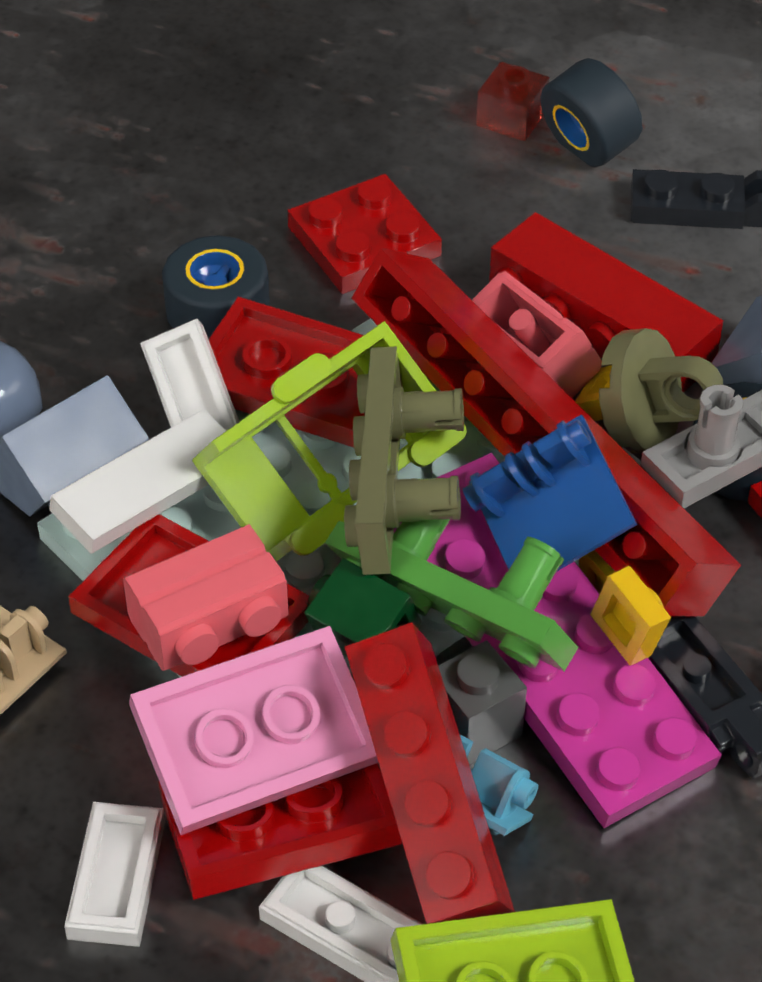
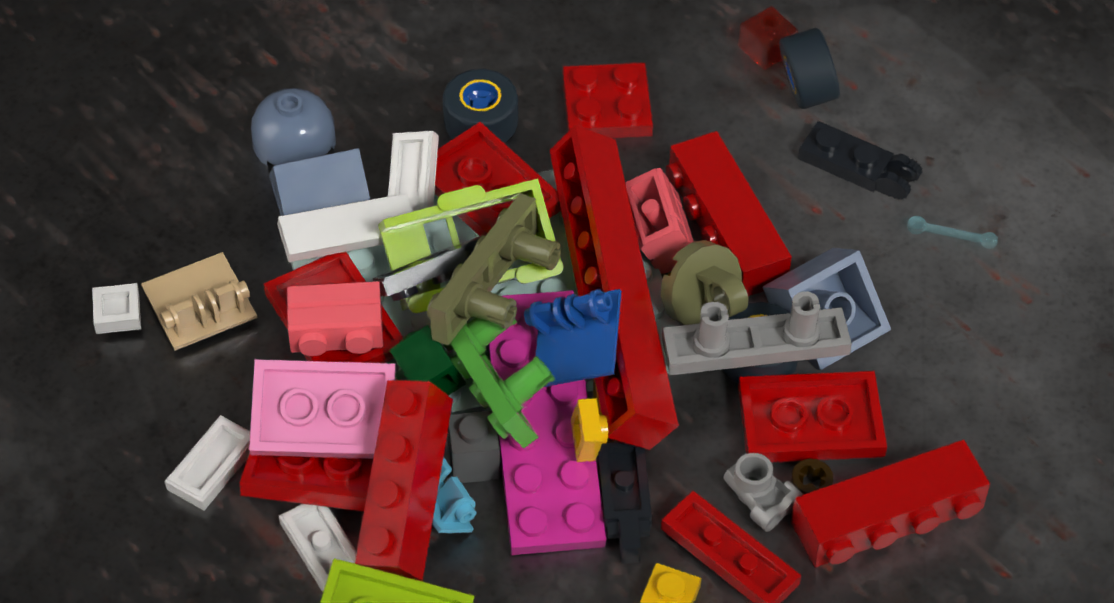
camera: 25 degrees right, 5 degrees up
none -> hinge [371,234,487,301]

